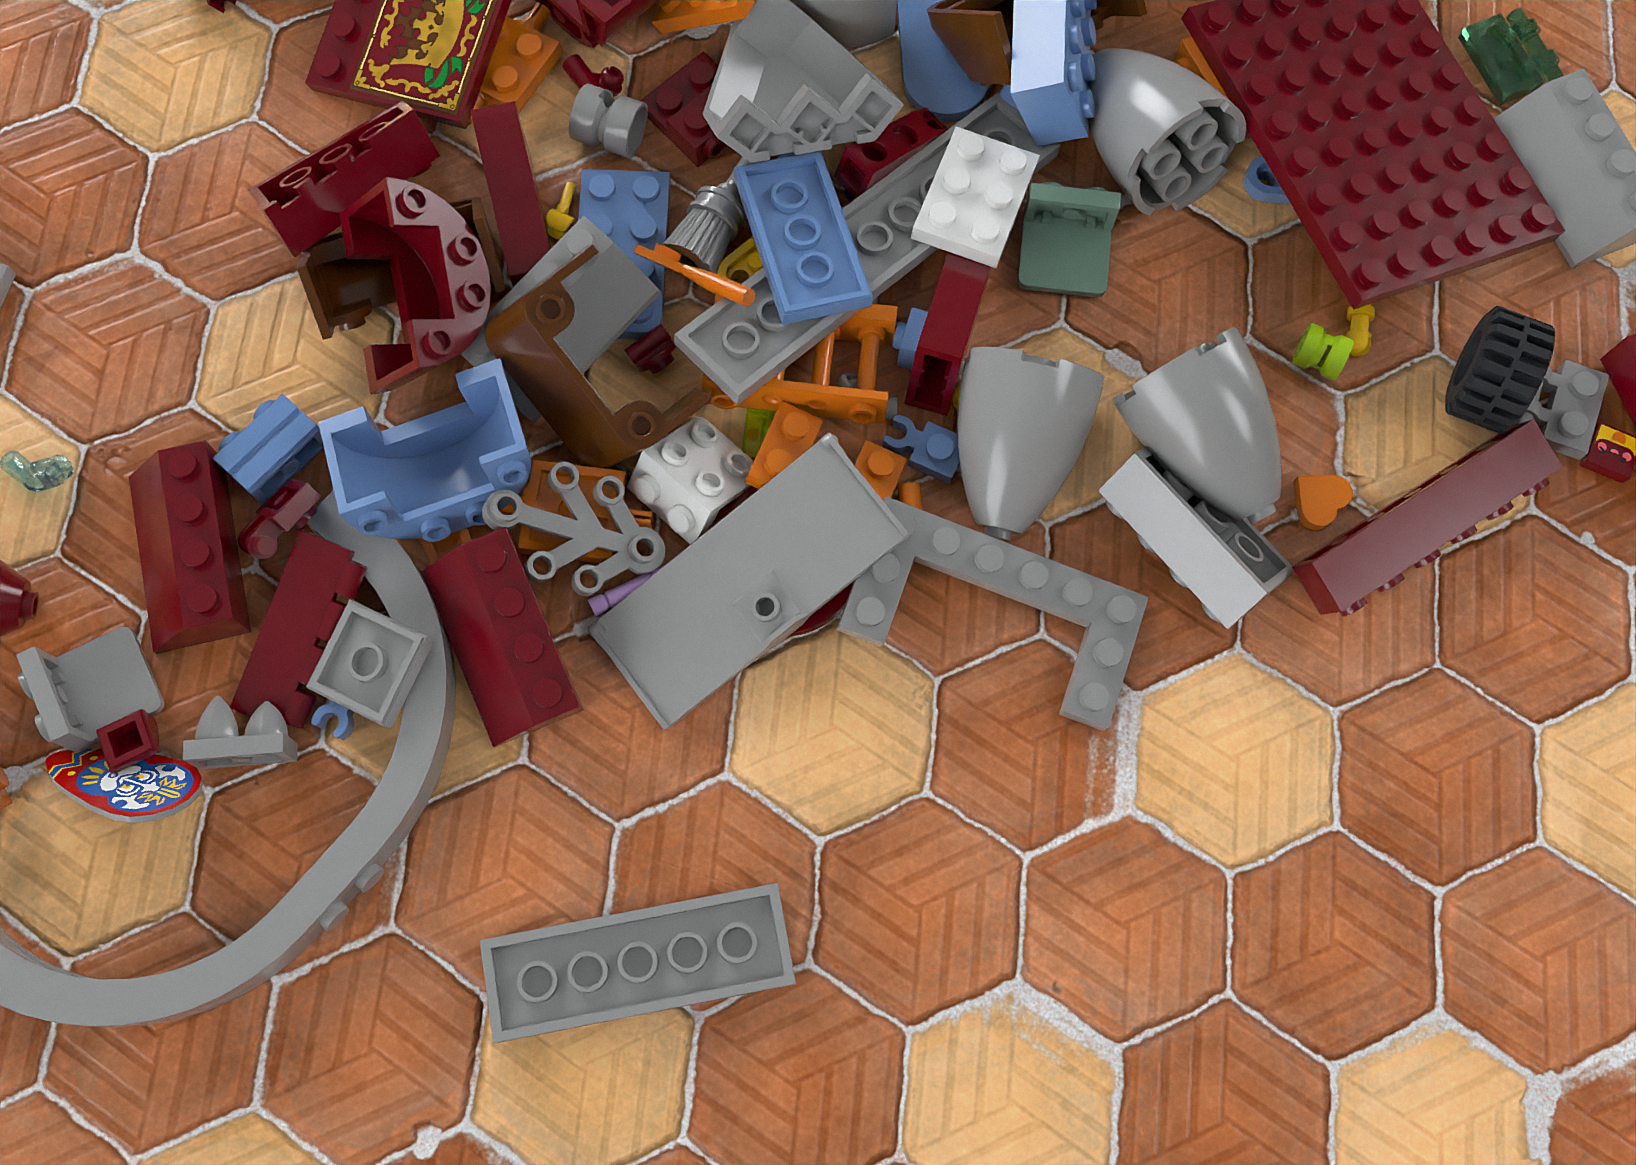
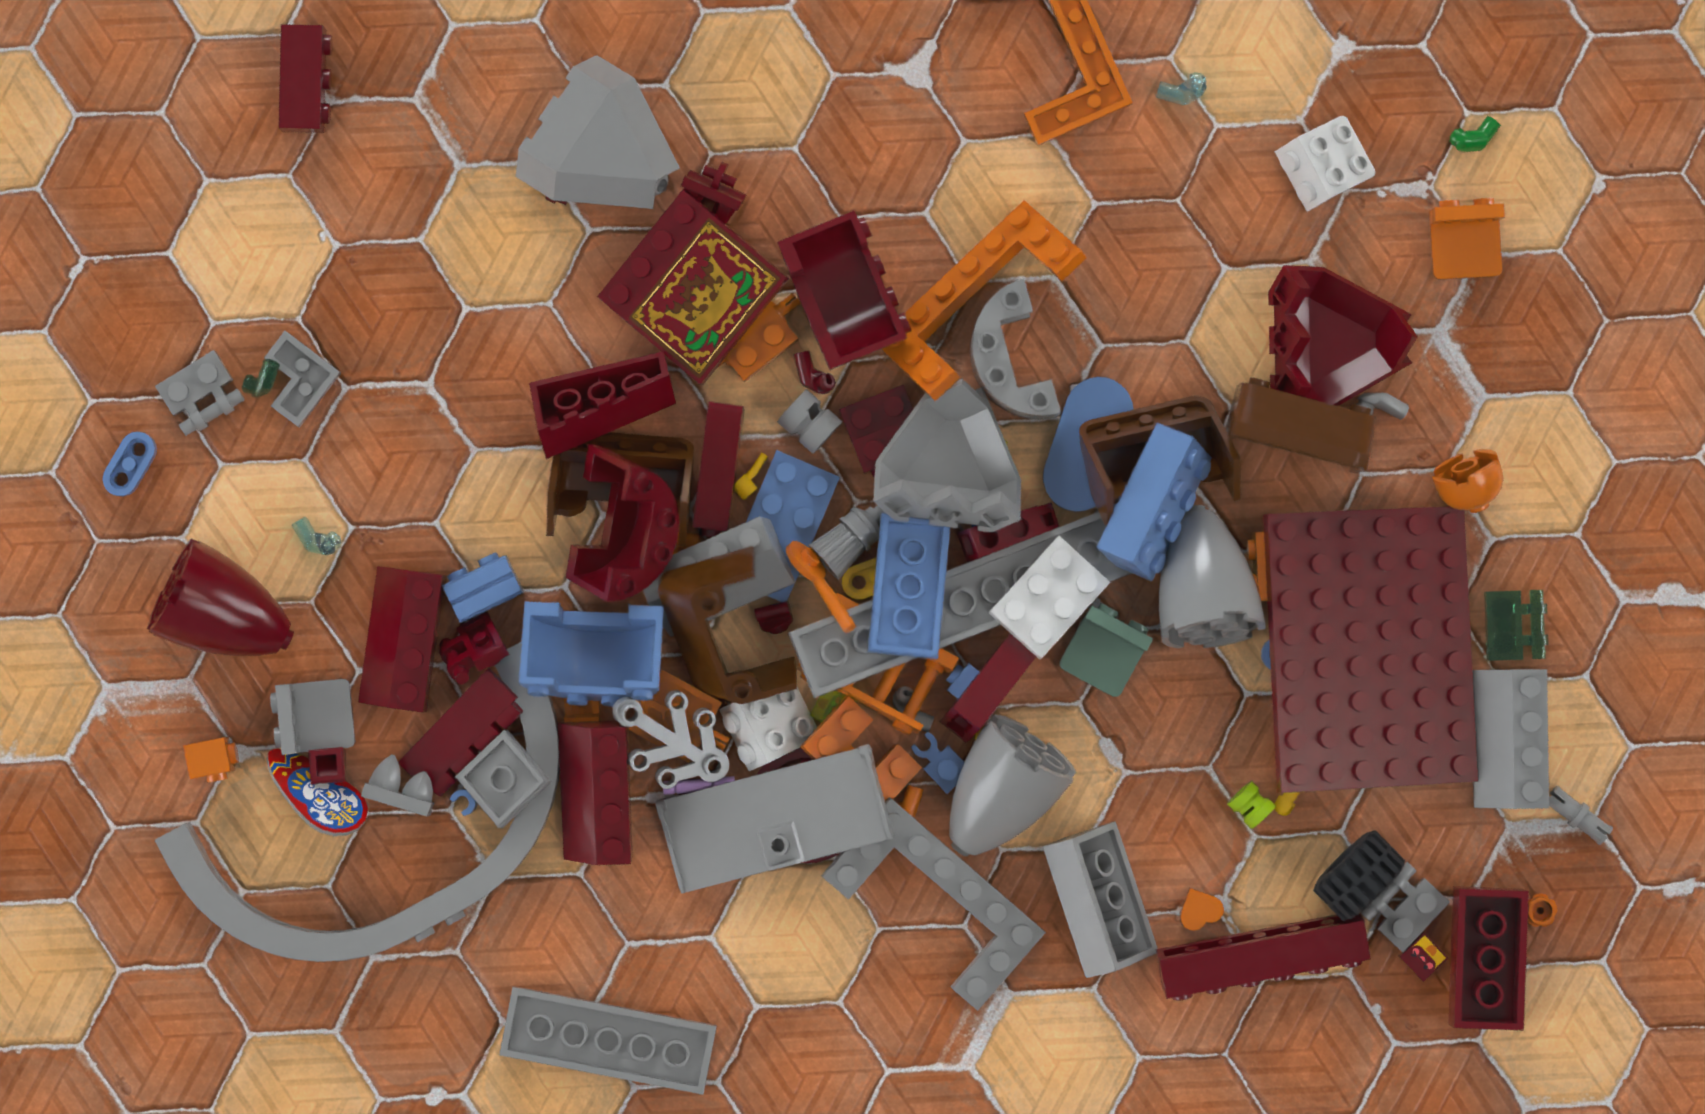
camera: 20 degrees right, 15 degrees up
light grey cylinder [1112,327,1282,525] -> none

